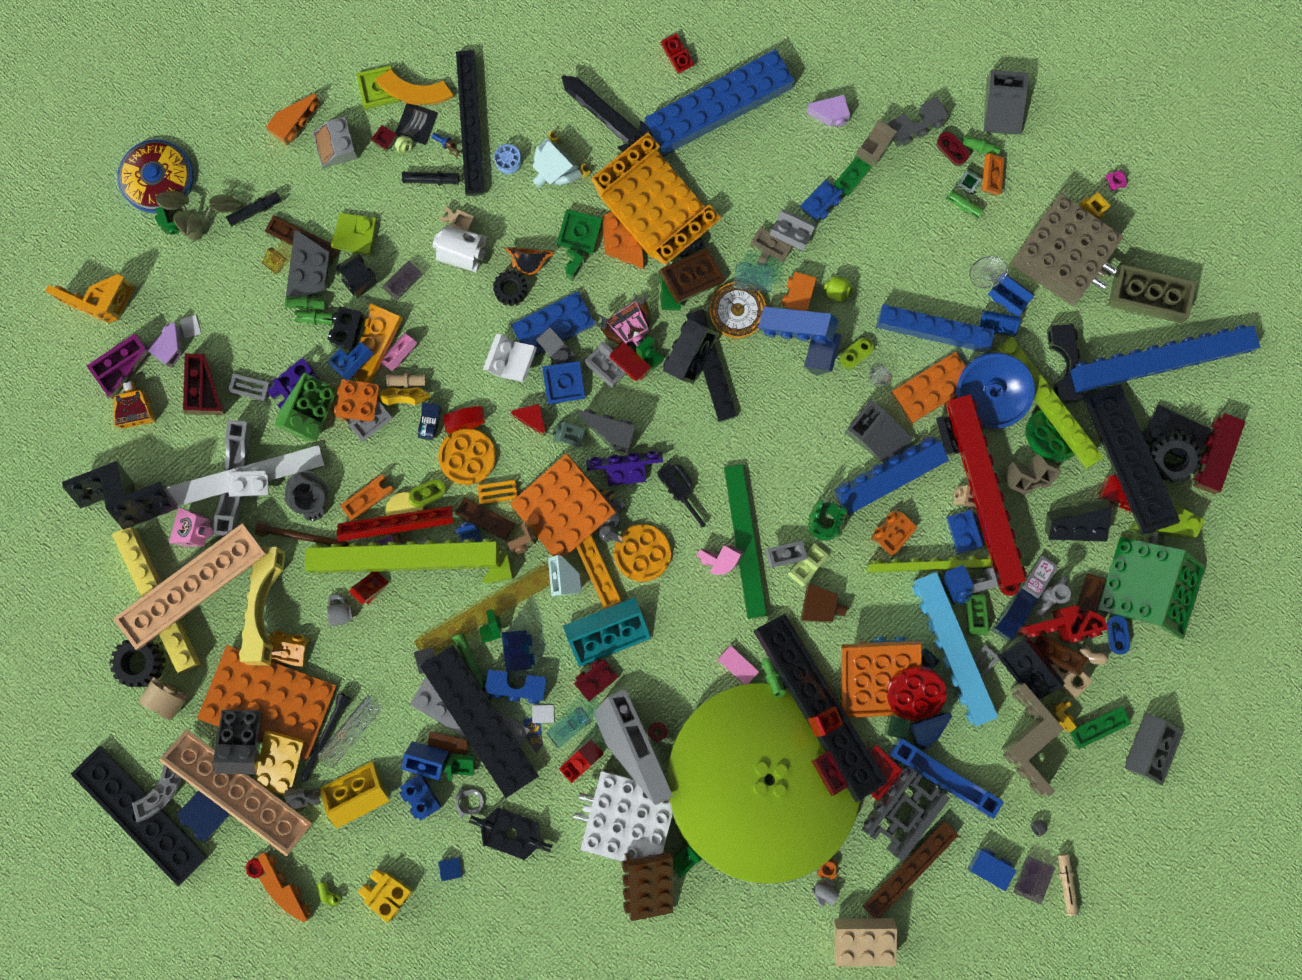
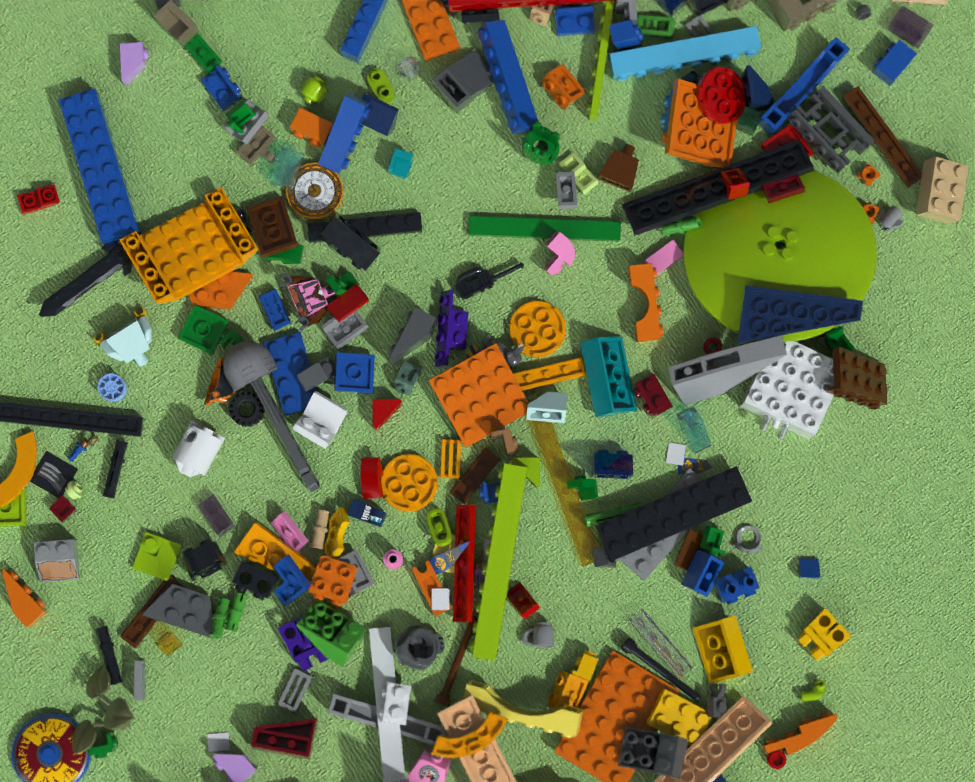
camera: 85 degrees left, 0 degrees up
tan plate [439,207,475,231] -> none
black plate [469,807,553,861] -> none
blue arch [485,670,548,704] -> none
red slope [559,739,604,783] -> none
none -> light grey tile [134,661,145,701]
none -> piece [223,341,320,492]
none -> green bracket [225,100,256,134]
none -> blue plate [259,288,292,331]
none -> bright pink brick [383,549,403,570]
none -> teal panel [388,148,414,179]
none -> sticker [429,541,469,574]
none -> light orange tile [431,711,508,758]
none -> white sticker [432,588,449,610]
none -> yellow brick [571,650,598,681]
none -> orange arch [628,263,663,343]
none -> dark blue wing [738,286,863,344]
none -> orange plate [857,164,880,186]

